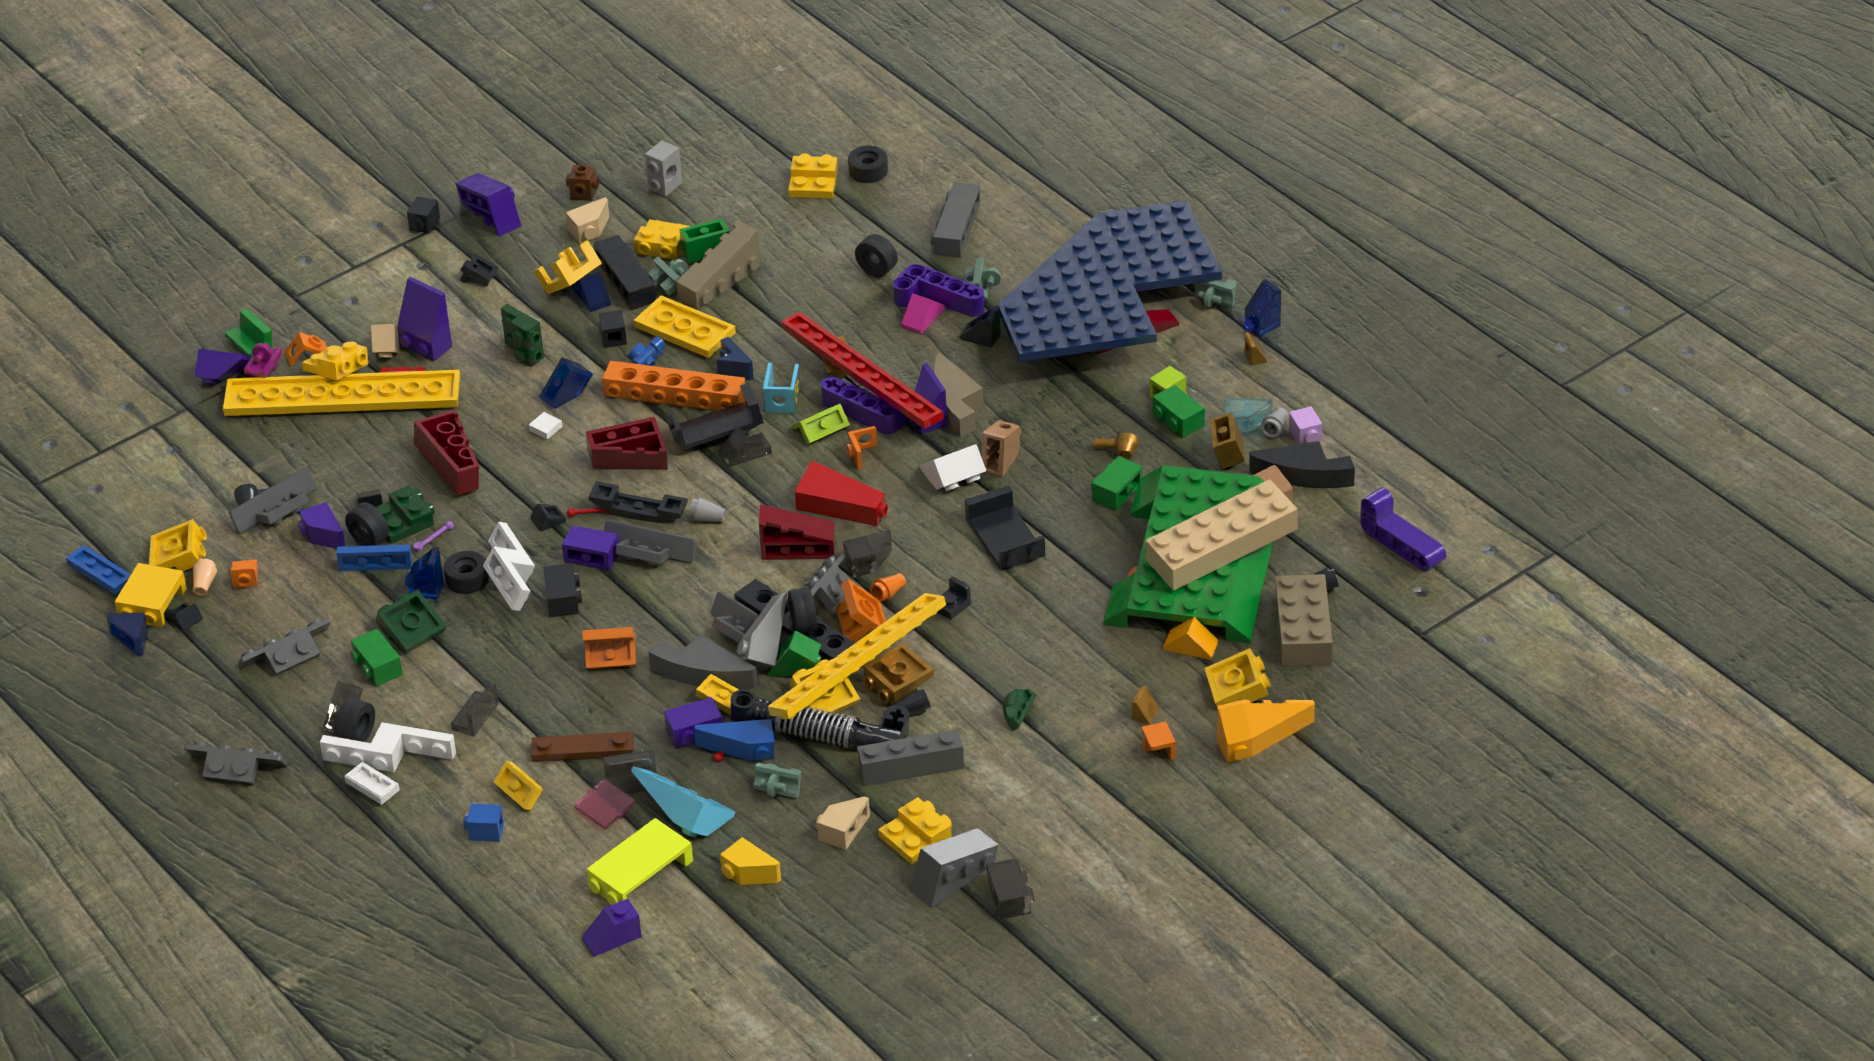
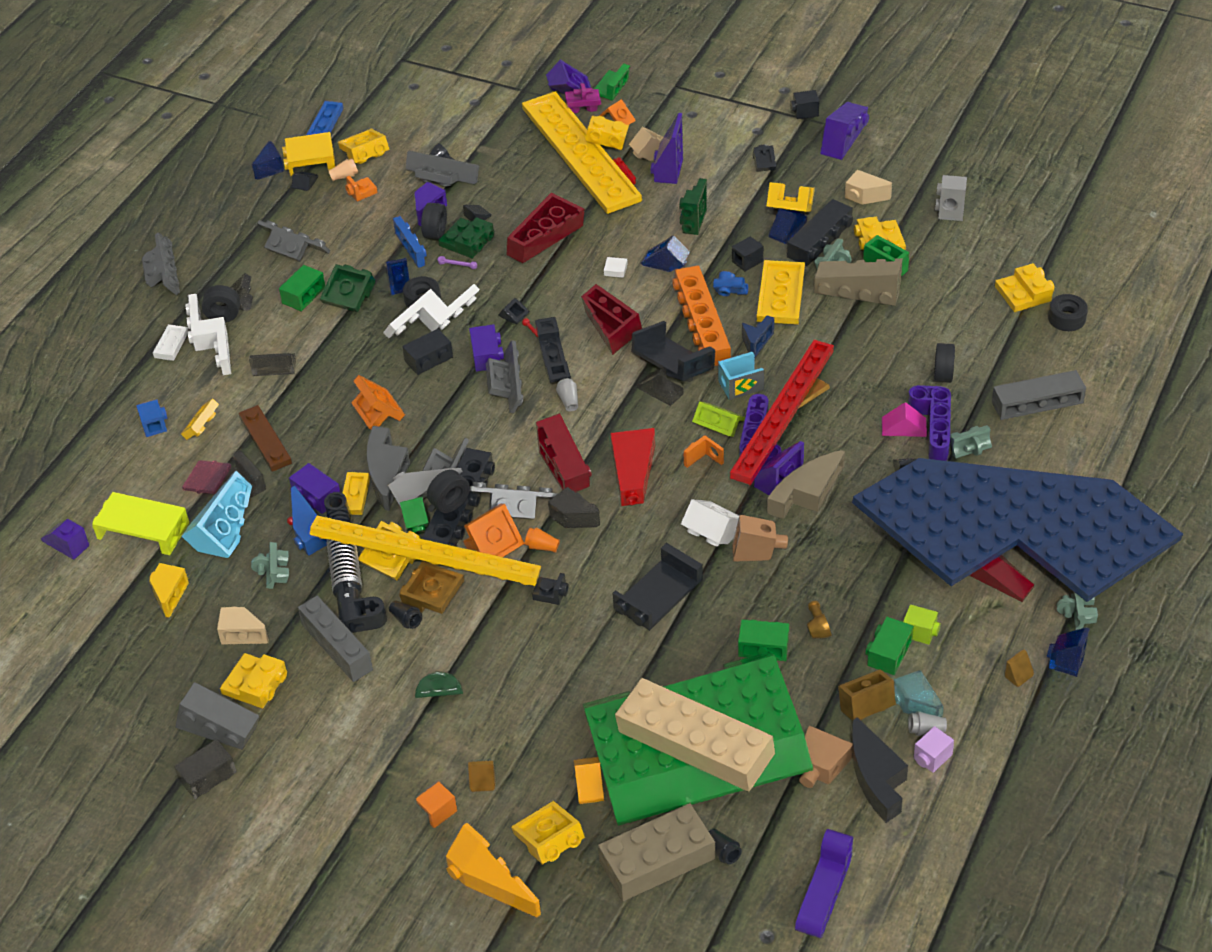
camera: 65 degrees right, 5 degrees up
reddish brown brick [566,165,599,201] -> none

